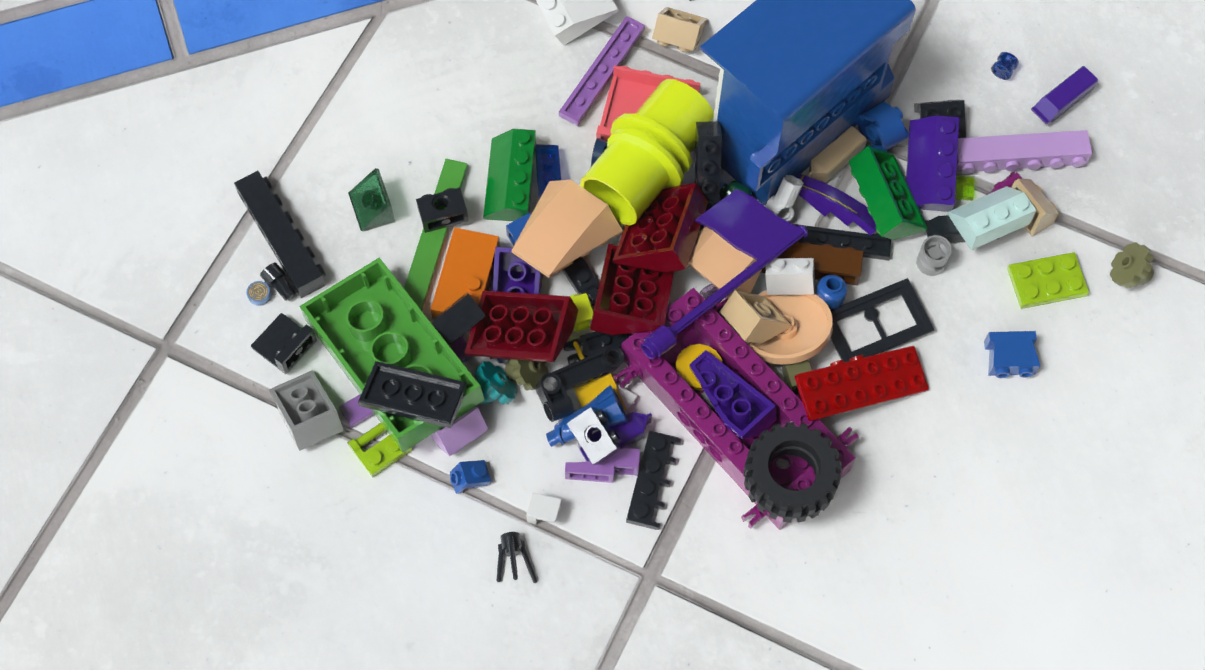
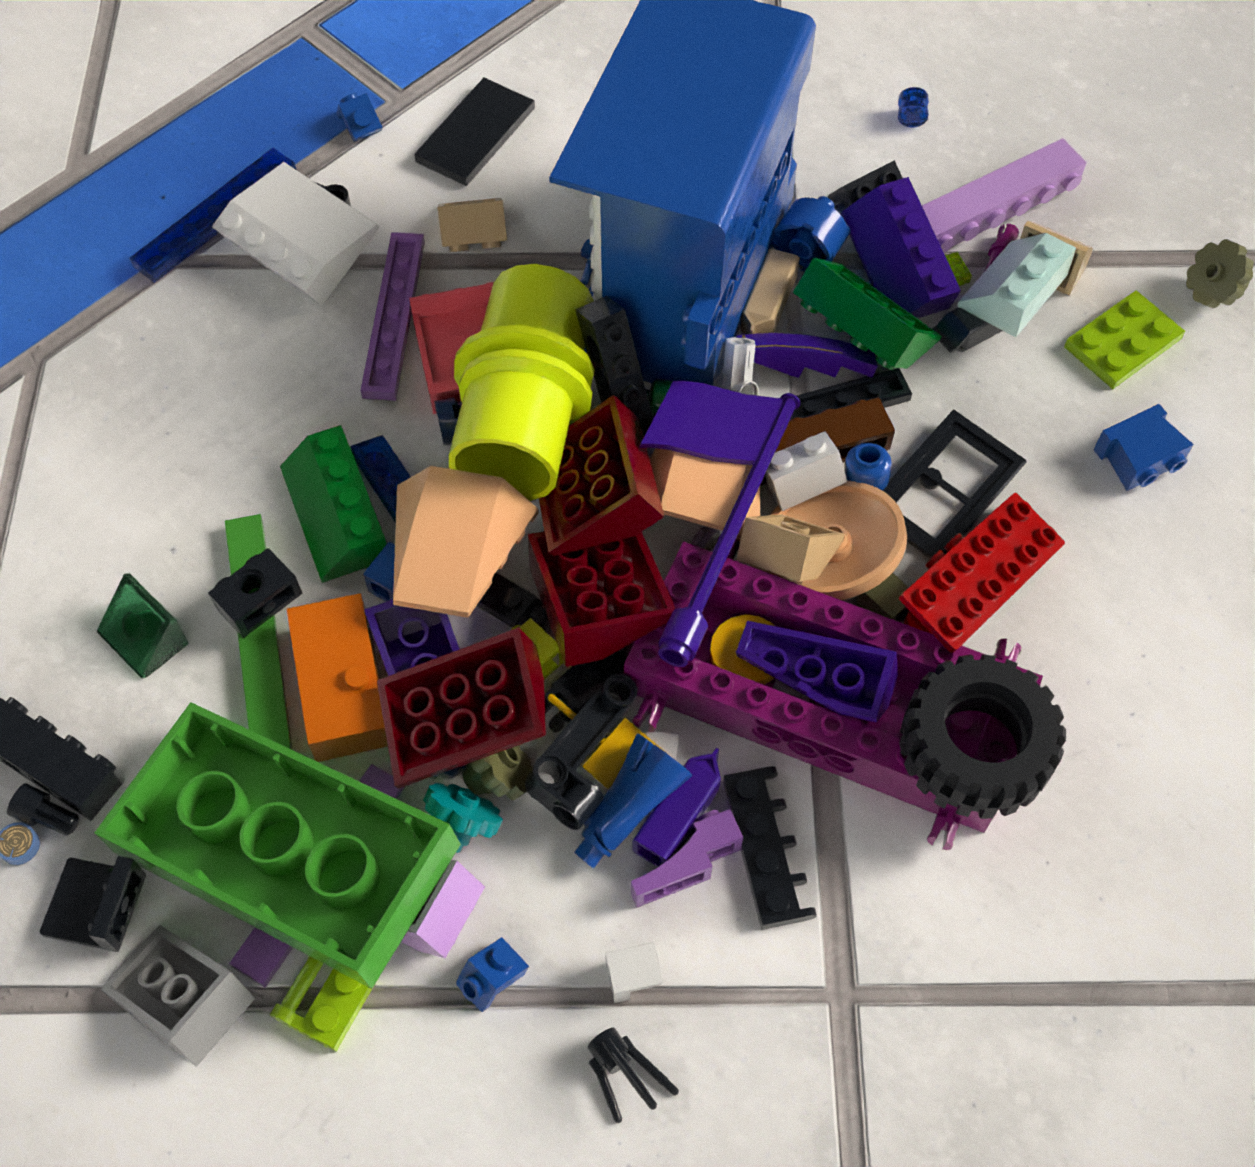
camera: 25 degrees left, 5 degrees down
black tile [358,361,468,428] -> none
black panel [430,292,485,345] -> none
brick [567,407,623,465] -> none
light grey wheel [916,235,952,276] -> none
dark purple piece [1031,66,1098,125] -> none

